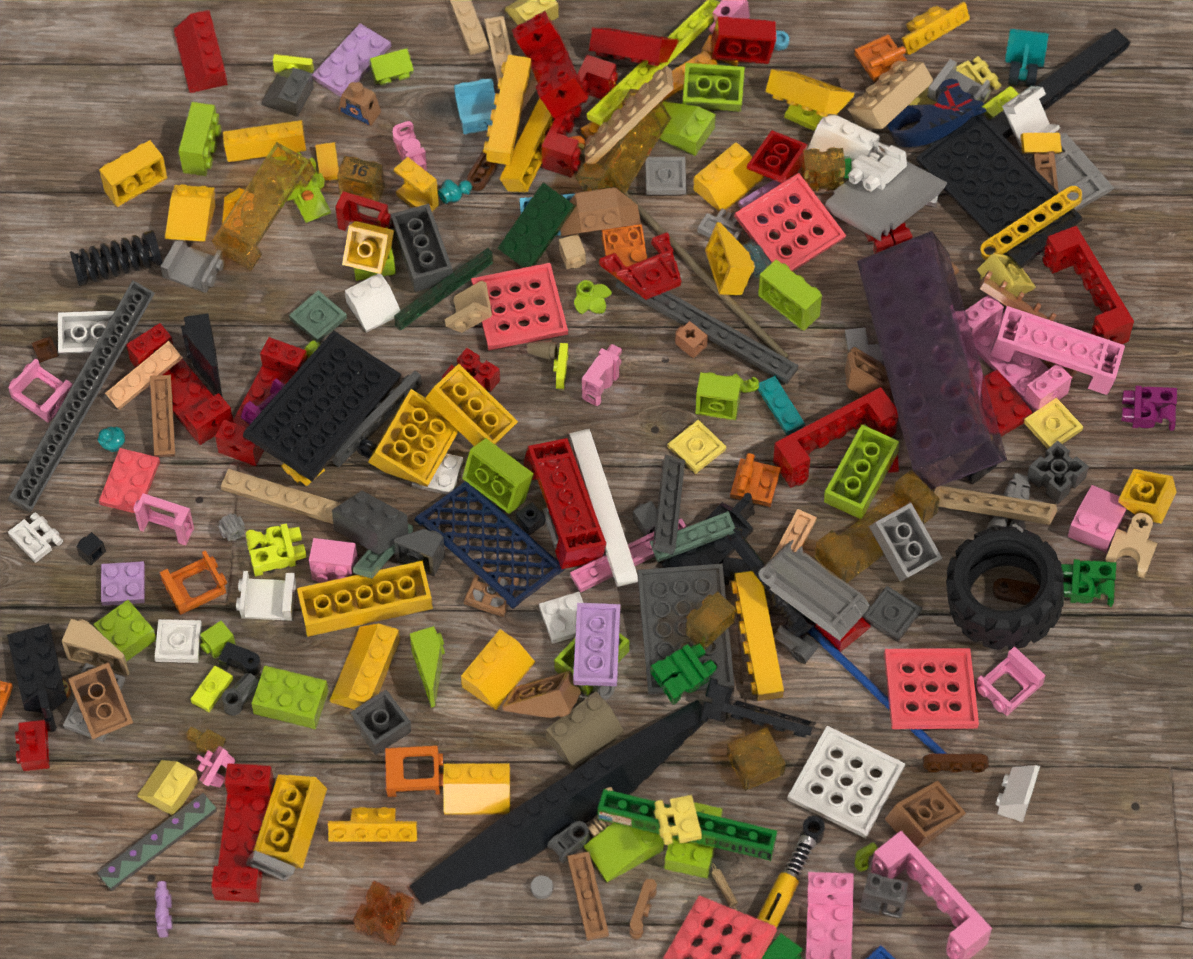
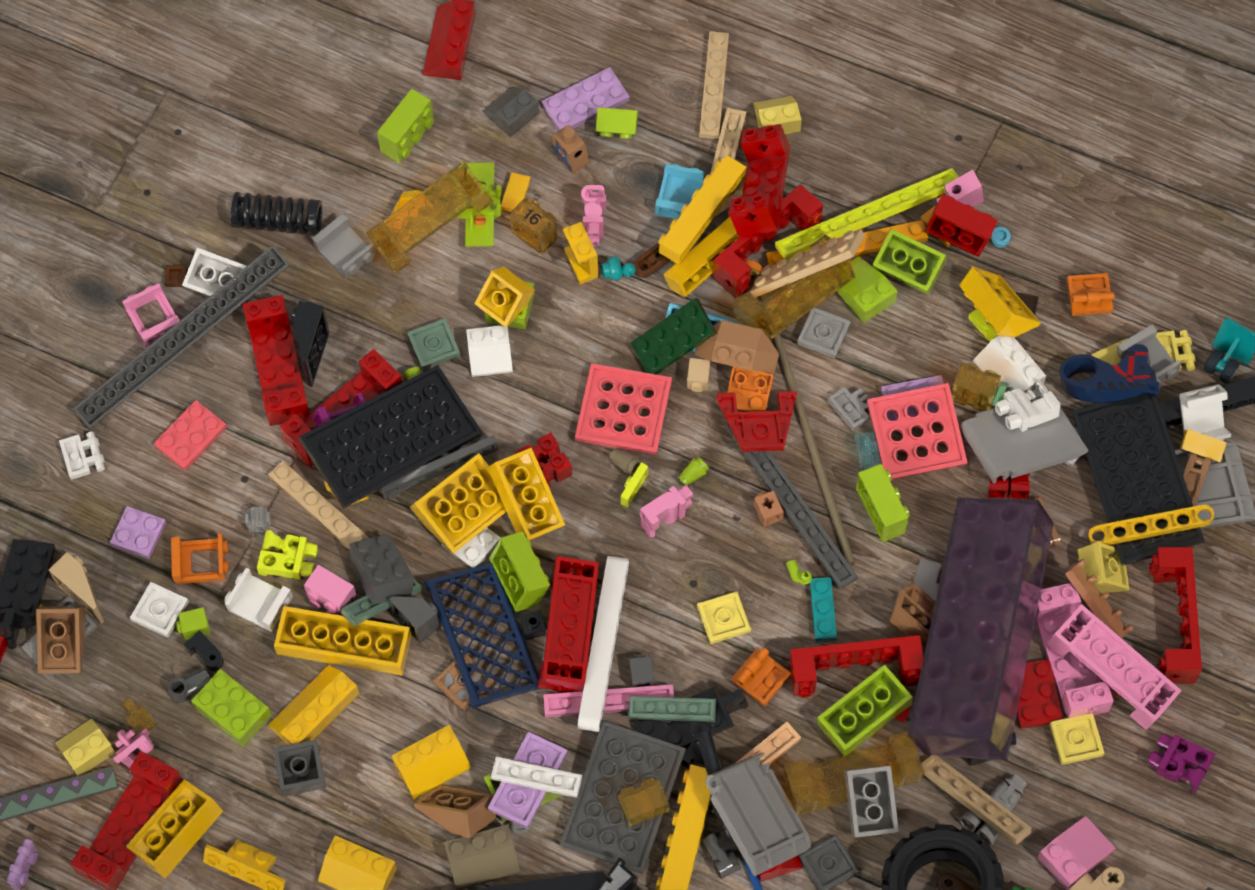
camera: 25 degrees right, 5 degrees up
black plate [76,532,106,565] -> none
lime brick [93,600,156,662] -> none
teal animal [98,426,125,452] -> none
yellow brick [99,140,167,207] -> none
light nougat plate [106,341,183,410] -> none
bright pink window [133,493,194,545] -> none
medium nougat plate [150,375,175,457] -> none
yellow slope [165,184,215,242] -> none
neon yellow plate [190,666,233,712] -> none
yellow slope [223,120,306,162] -> none
light grey tile [246,851,295,881] -> none
neon yellow plate [273,54,314,74] -> none
red window [335,191,392,231] -> none
black bush [357,439,377,458] -> none
orange window [385,746,444,797] -> none
dark grey brick [391,204,453,292] -> none
clear green tile [394,248,493,330] -> none
lime slope [409,626,445,708] -> none
tan bracket [445,281,492,333] -> none
white plate [539,592,583,644] -> none
lime plate [574,280,612,314] -> none
red slope [589,27,679,66] -> none
green hips [650,643,717,706] -> none
dark grey plate [653,455,685,555] -> none
yellow slope [693,142,764,212] -> none
lime brick [695,372,742,420] -> none
yellow slope [705,222,755,295] -> none
red slope [746,130,808,183] -> none
tan brick [848,61,933,129] -> none
yellow bracket [902,2,970,55] -> none
neon yellow plate [982,86,1019,120] -> none
dark grey brick [1027,440,1089,504] -> none
yellow slope [1118,469,1177,524] -> none
none -> white tile [491,757,582,798]
none -> lime cone [678,457,709,485]

